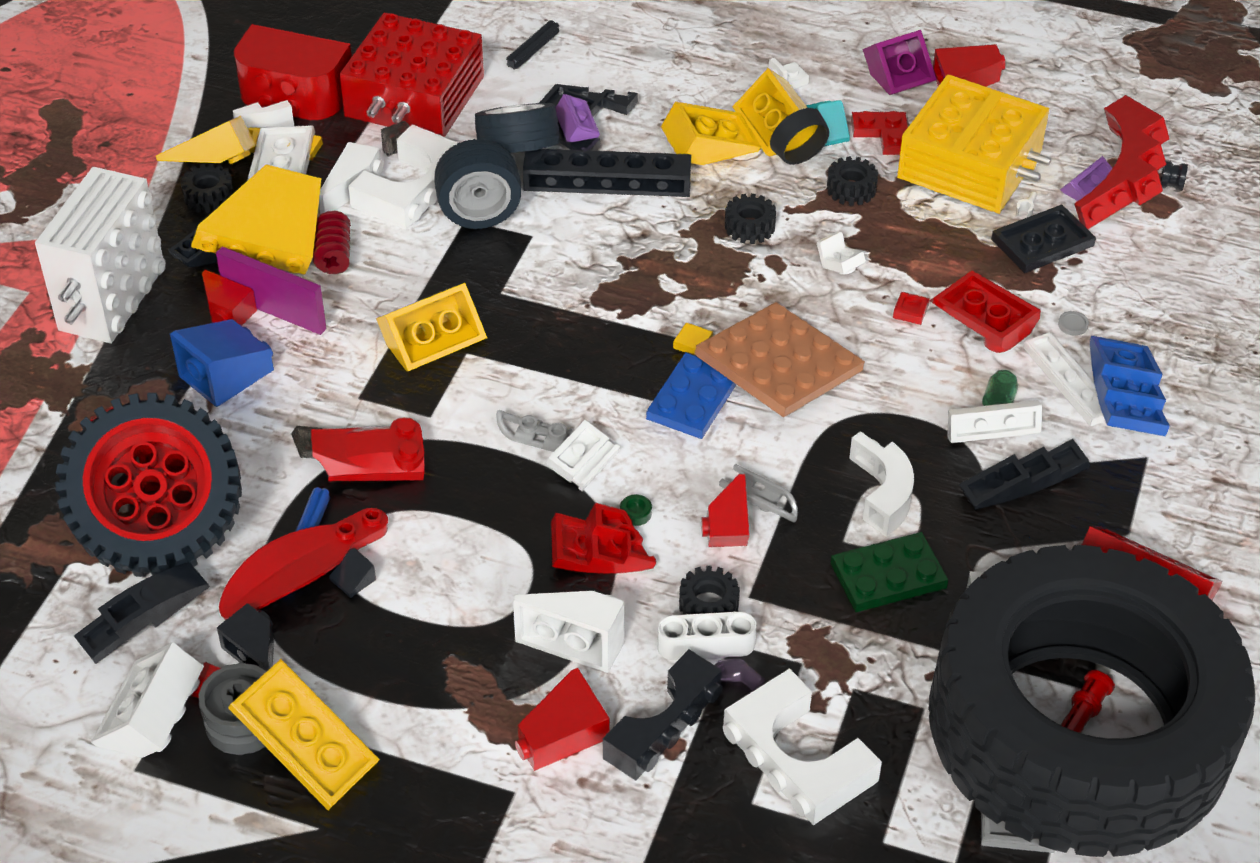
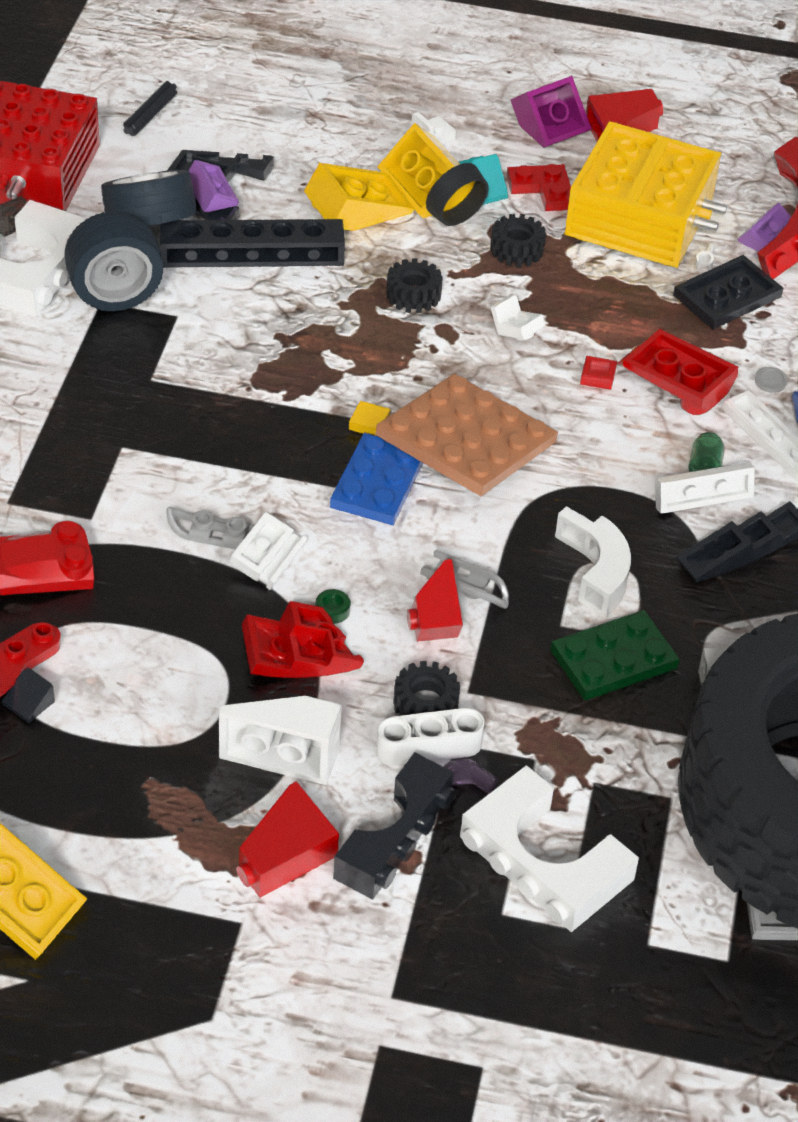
camera: 10 degrees left, 0 degrees up
yellow slope [376,283,487,371] -> none

